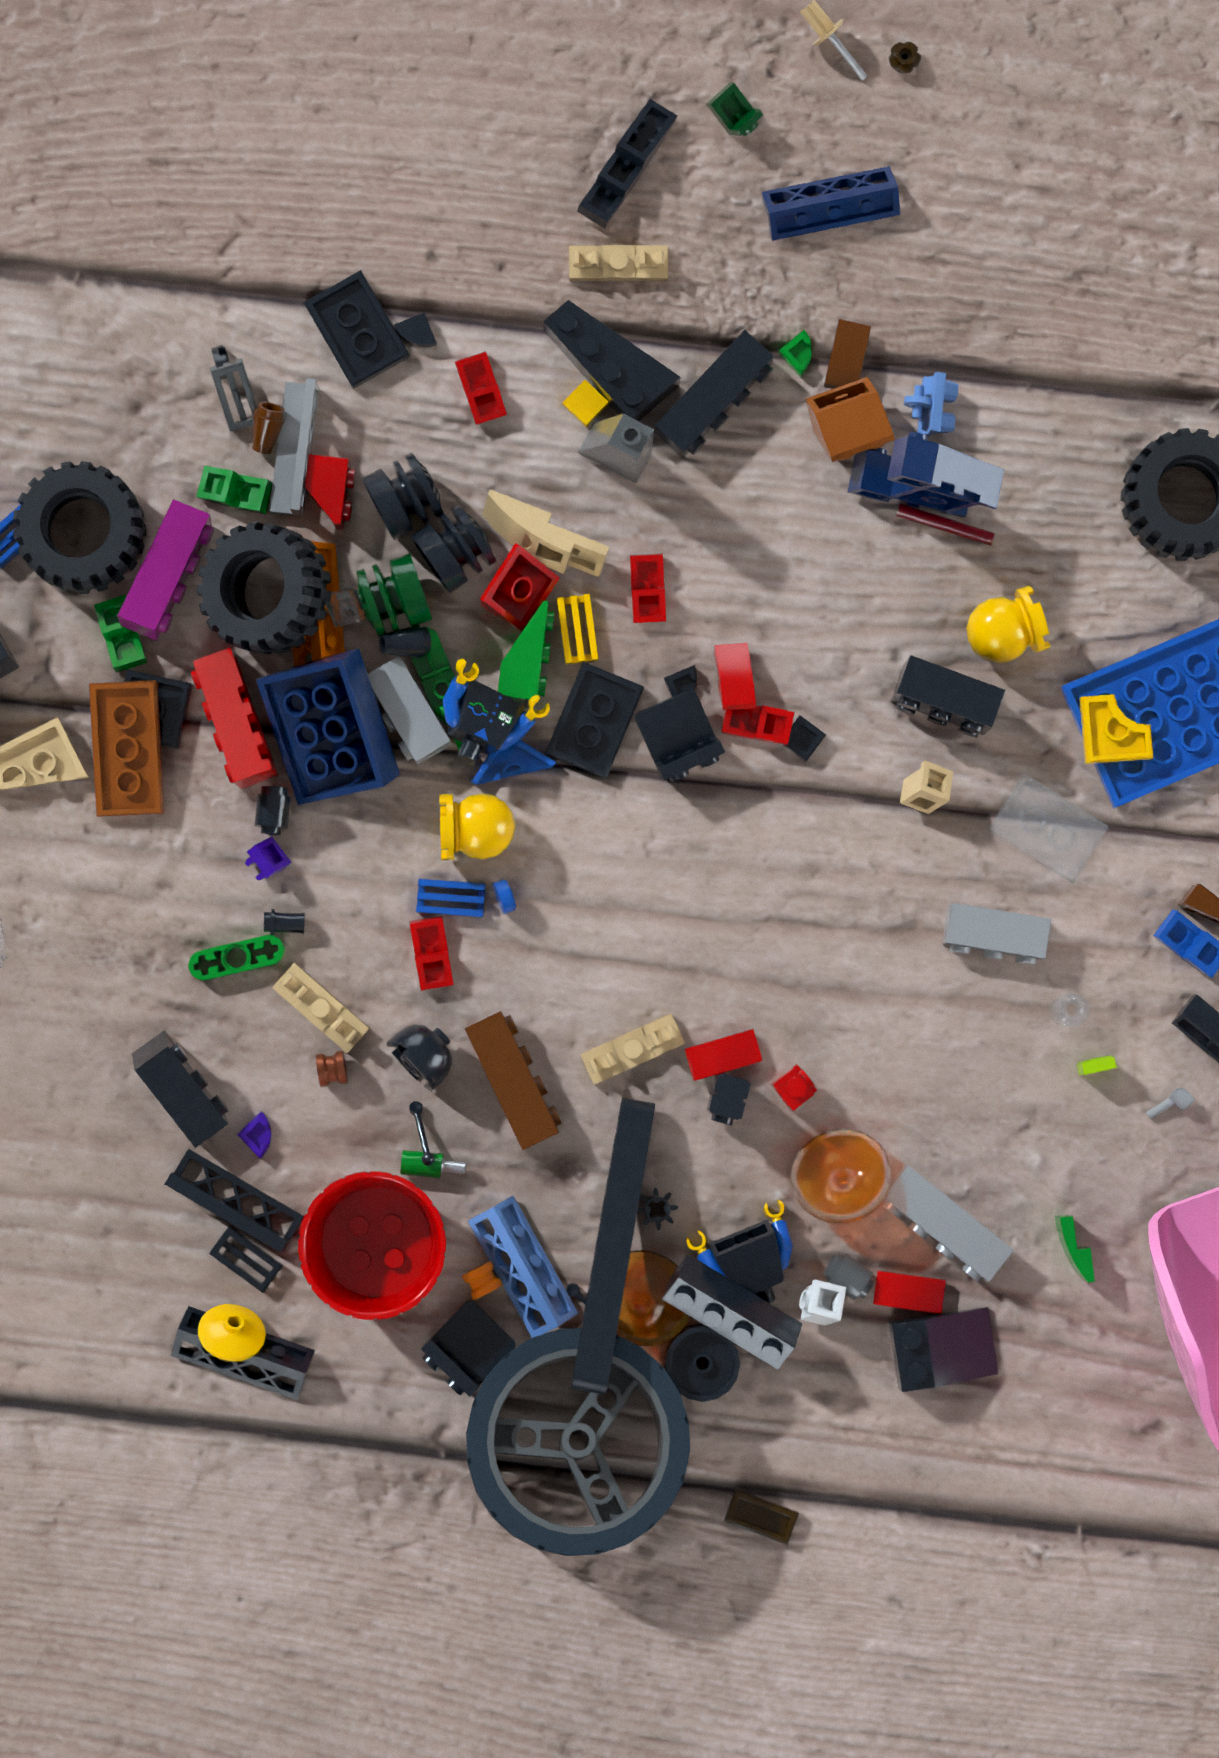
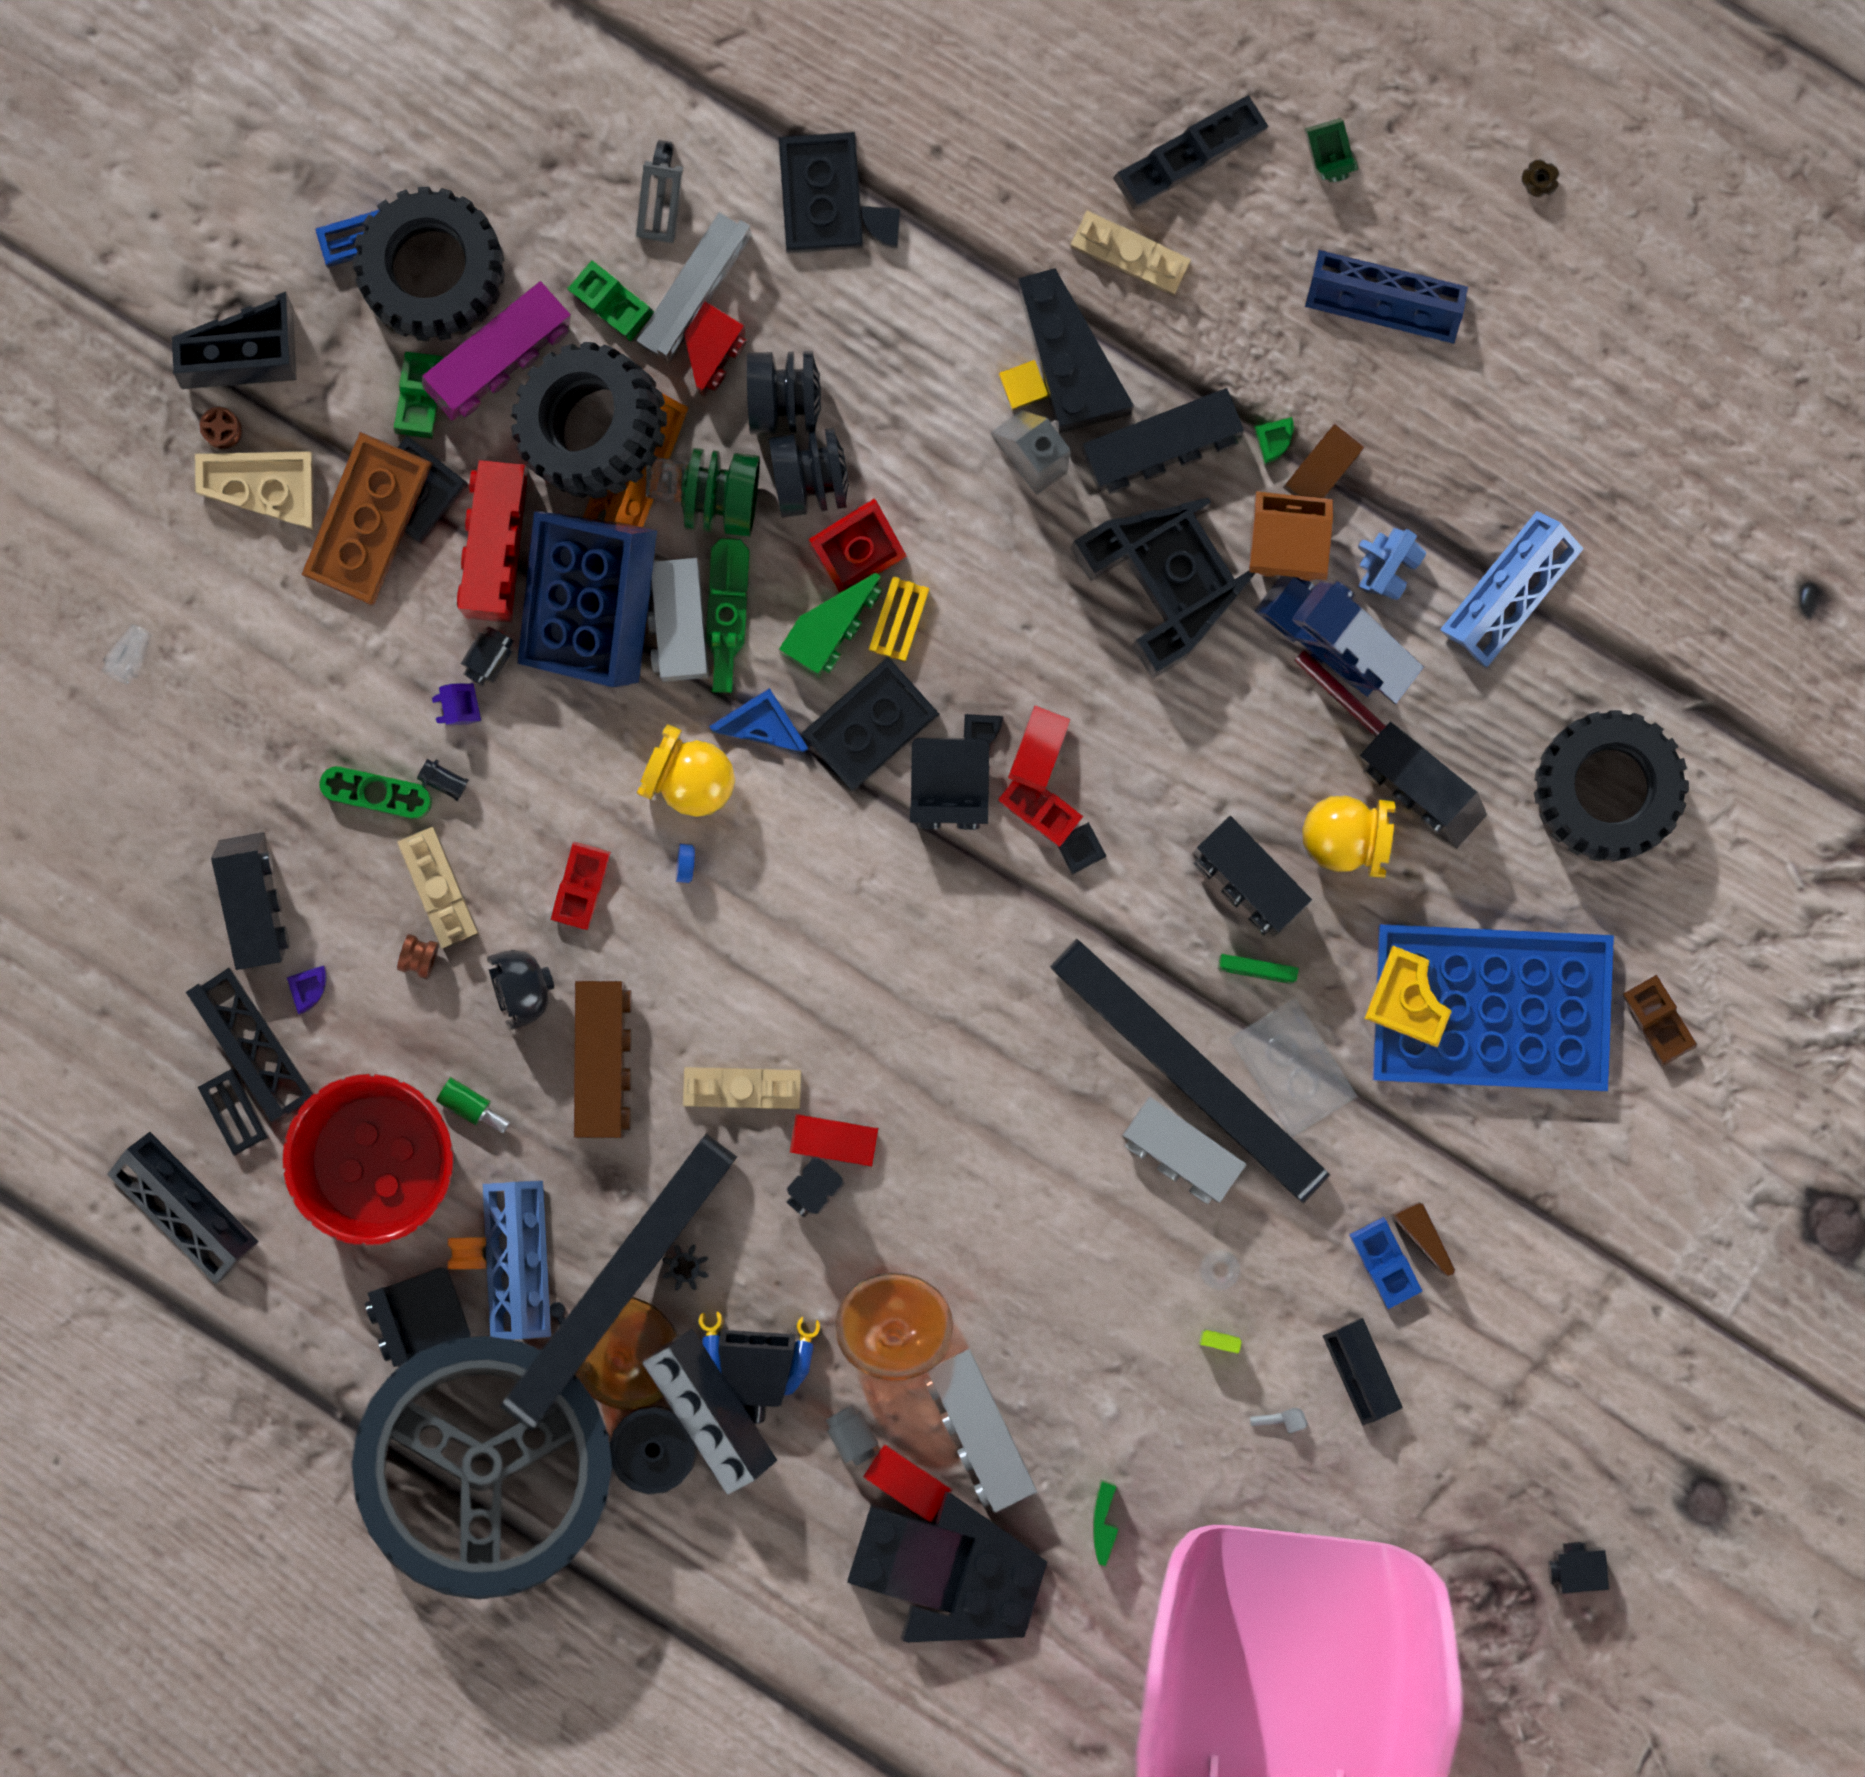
camera: 35 degrees right, 0 degrees up
yellow dish [198,1304,266,1361] -> none
reddish brown cone [252,402,286,454] -> none
black cone [379,625,431,658] -> none
black hinge [409,1101,435,1166] -> none
blue tile [416,879,486,917] -> none
torso [442,659,550,765] -> none
red slope [455,351,507,425] -> none
tan slope [482,489,609,577] -> none
red slope [630,553,666,623] -> none
dark brown tile [724,1488,799,1545] -> none
red brick [770,1064,817,1111] -> none
white brick [799,1279,846,1326] -> none
tan piece [800,0,867,80] -> none
tan brick [900,760,954,814] -> none
none -> black wing [900,1491,1047,1643]
none -> black beam [1050,939,1330,1204]
none -> black wedge [1071,498,1255,679]
none -> green tile [1217,954,1299,984]
none -> black wedge [1359,721,1487,849]
none -> medium blue fence [1440,511,1584,668]

